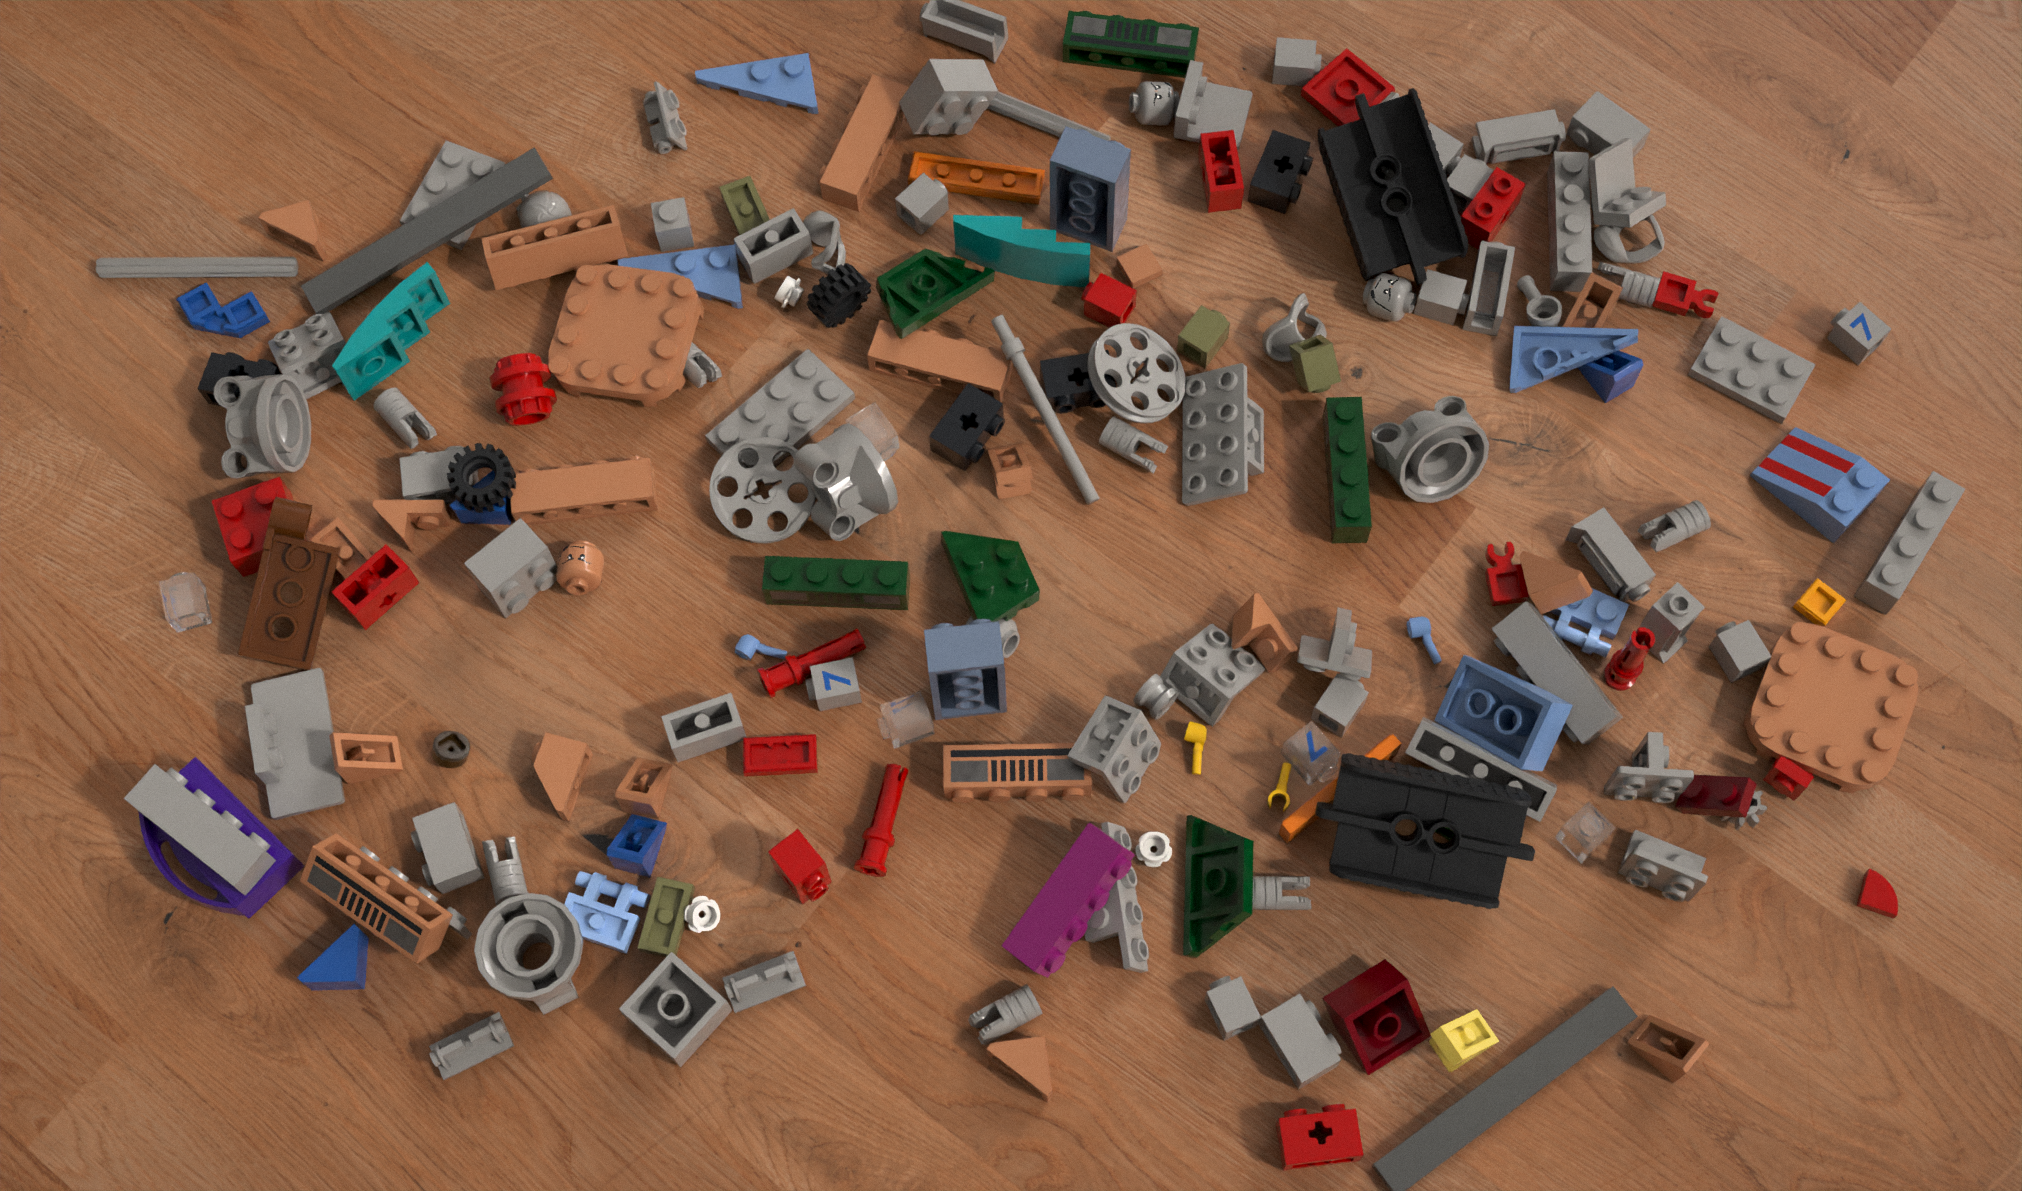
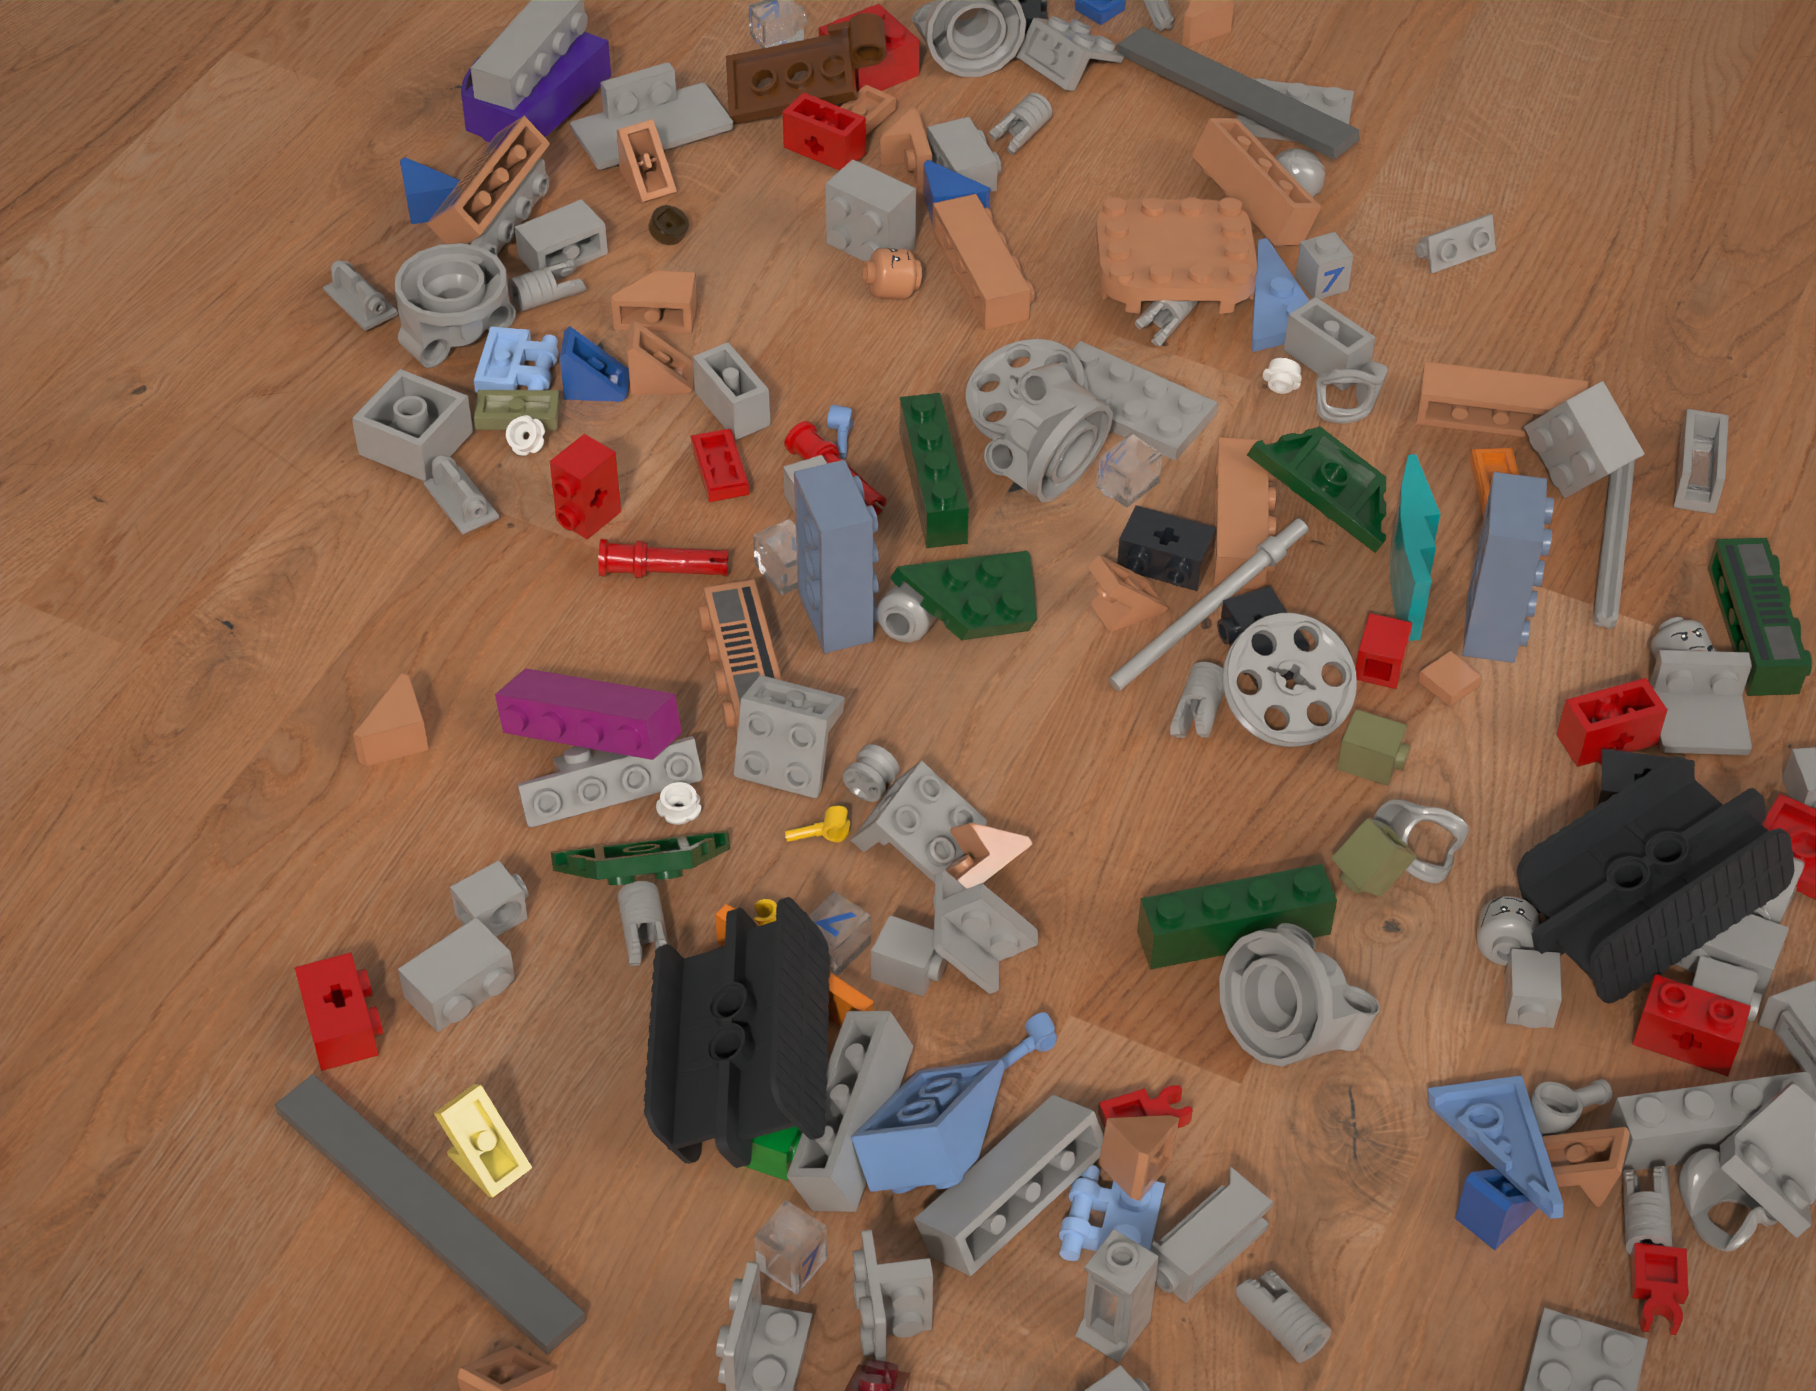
camera: 75 degrees right, 20 degrees down
teal slope [332,262,451,401] -> none
black tyre [447,443,516,513] -> none
red piece [489,353,557,426] -> none
medium blue wing [695,53,819,114] -> none
olive plate [719,176,770,235] -> none
black tyre [806,263,871,328] -> none
light grey brick [895,173,949,235] -> none
light grey hinge [968,984,1043,1045] -> none
light grey bracket [1182,363,1264,506] -> none
dark red slope [1322,959,1431,1075] -> none
light grey window [1463,241,1515,336] -> none
red pin [1604,627,1655,691] -> none

